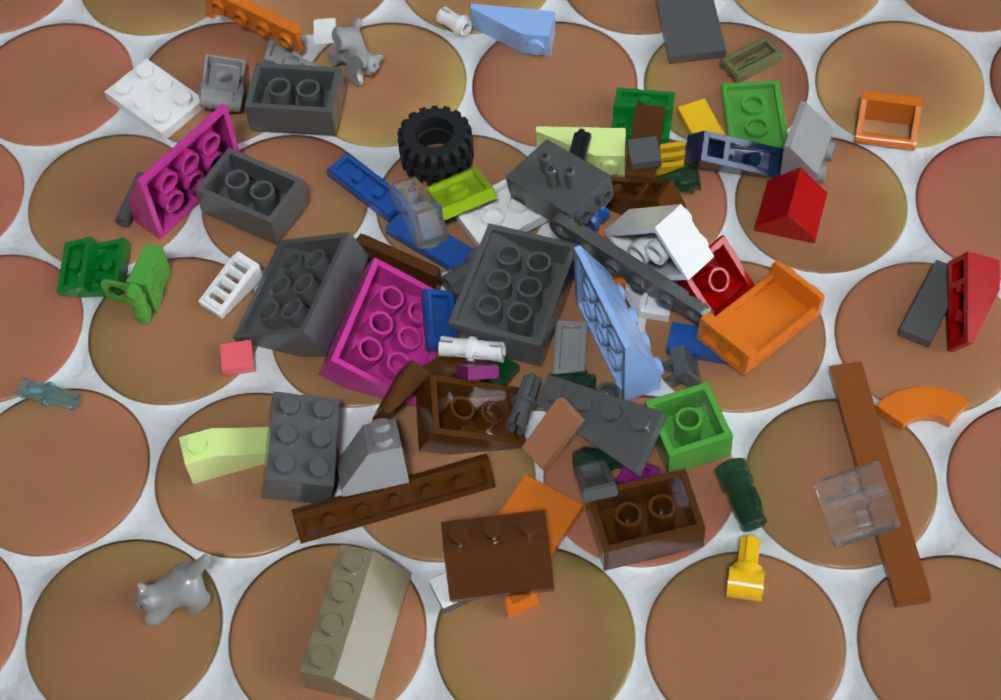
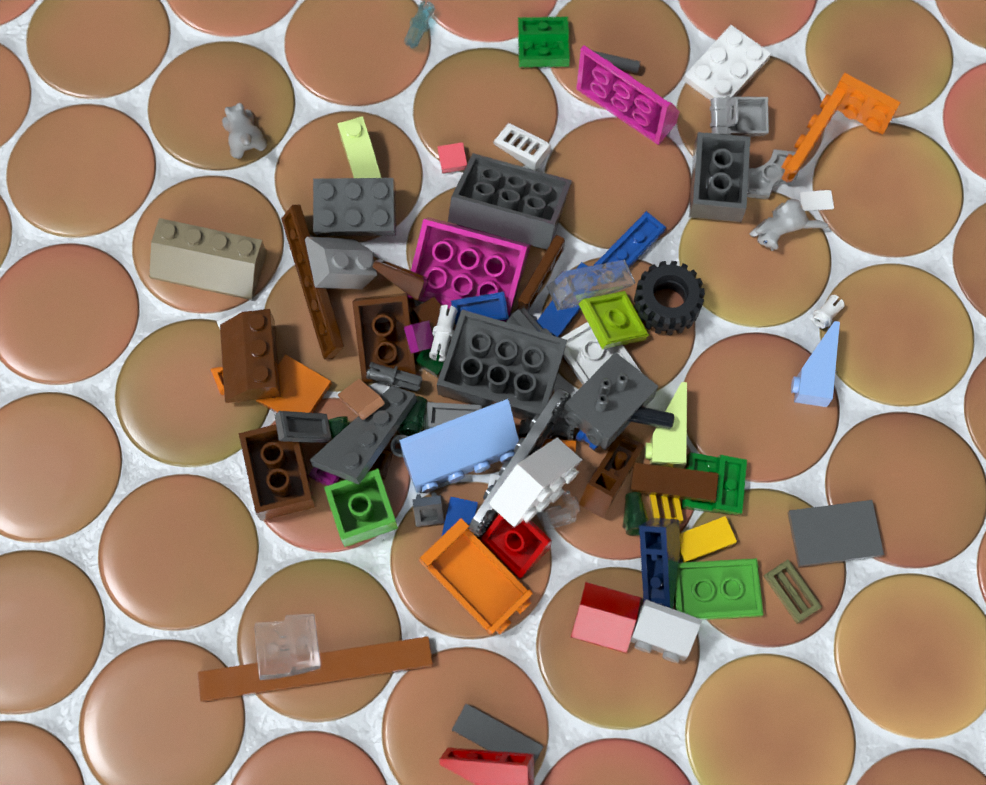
camera: 85 degrees right, 15 degrees up
bright green piece [101,243,172,324] -> none
dark grey brick [195,147,309,245] -> none
dark grey tile [627,136,662,170] -> none
clear green axle [714,458,767,532] -> none
yellow axle [726,535,765,602] -> none
orange tile [854,90,923,151] -> none
orange tile [875,386,970,430] -> none

